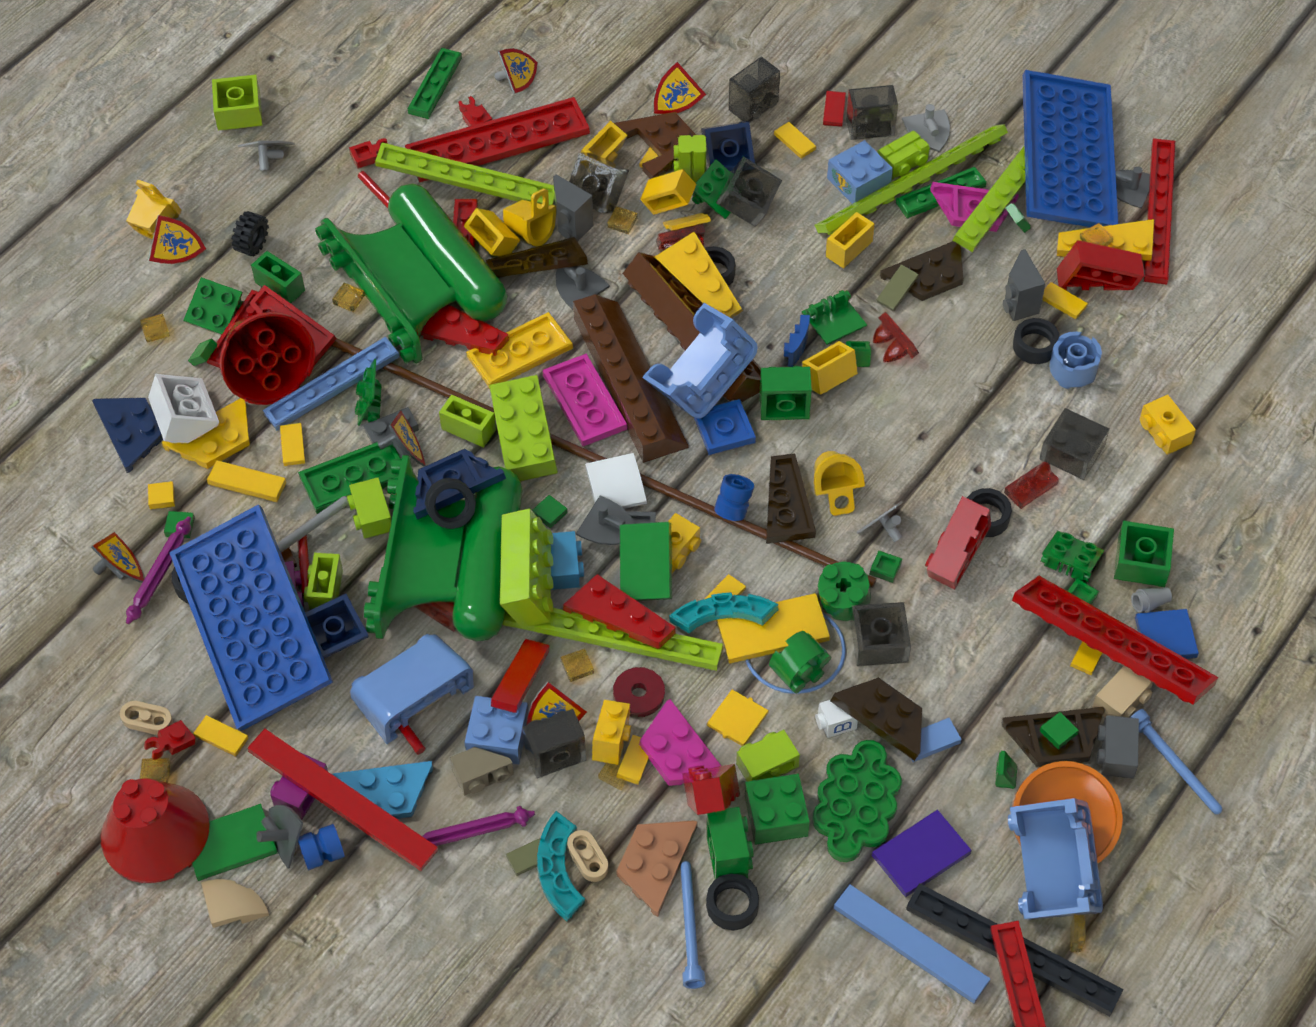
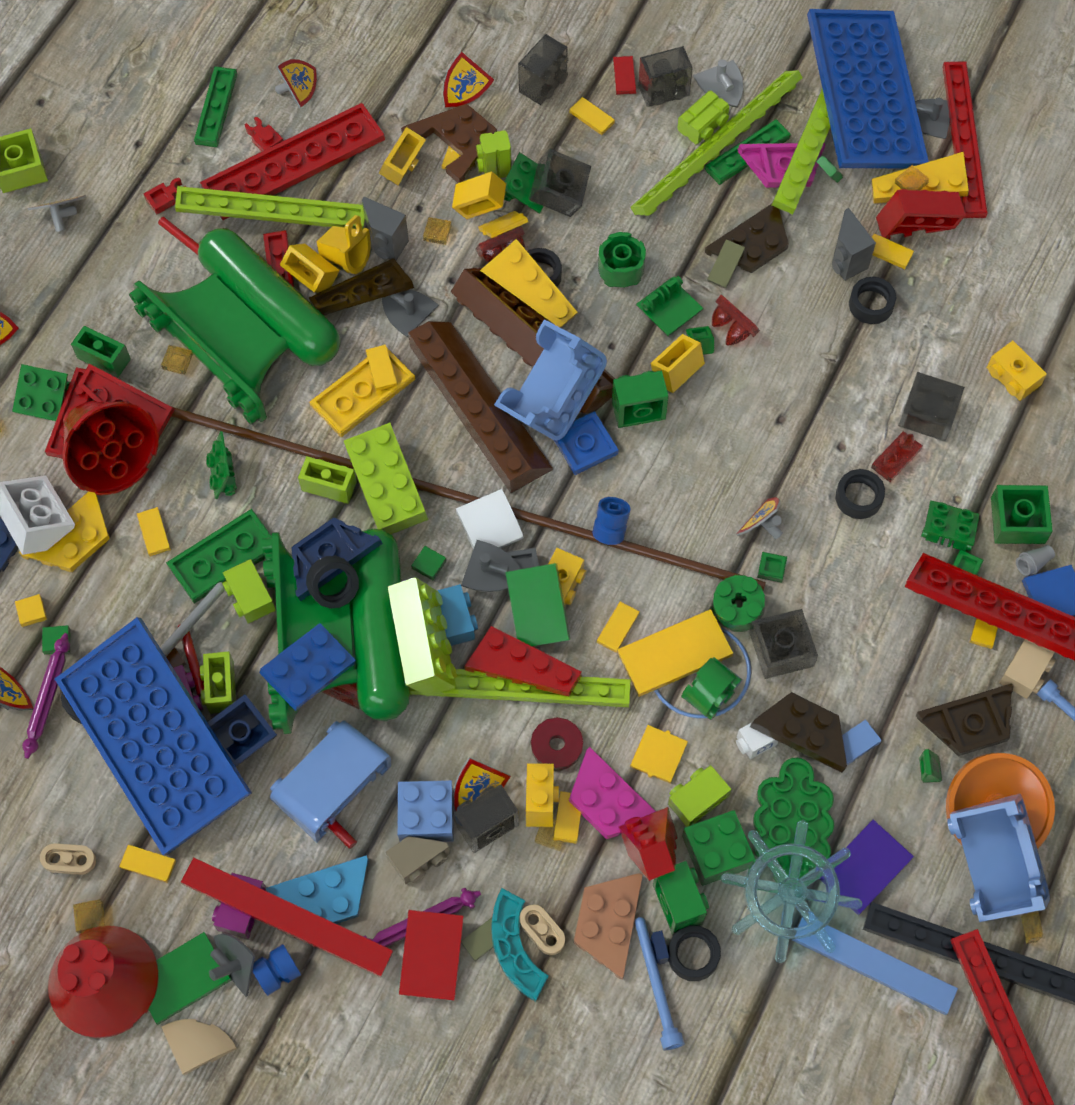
camera: 10 degrees left, 10 degrees up
red plate [144,720,196,760] -> none
green tile [188,338,217,366] -> none
yellow tile [207,460,287,502] -> none
black tyre [231,211,269,257] -> none
medium blue tile [263,337,400,431] -> none
dark grey plate [364,407,419,444] -> none
shield [377,410,426,466] -> none
red wing [421,305,509,356] -> none
red tile [491,639,550,713] -> none
dark pink plate [542,353,627,447] -> none
clear yellow tile [560,648,594,682] -> none
clear smoke brick [569,153,629,213] -> none
teal tile [669,592,779,634] -> none
dark blue slope [701,121,755,171] -> none
dark brown wing [766,453,816,544] -> none
blue slope [784,315,810,367] -> none
yellow container [814,451,865,516] -> none
yellow brick [825,212,875,269] -> none
medium blue brick [827,140,893,204] -> none
wedge [925,496,991,590] -> none
green tile [1040,712,1079,749] -> none
medium blue brick [1049,332,1102,389] -> none
dark grey brick [1097,715,1139,779] -> none
none -> blue plate [259,623,356,711]
none -> yellow piece [365,345,397,391]
none -> red tile [399,910,464,1000]
none -> green brick [598,232,646,288]
none -> dark blue tile [650,930,669,965]
none -> clear light blue piece [721,820,862,963]

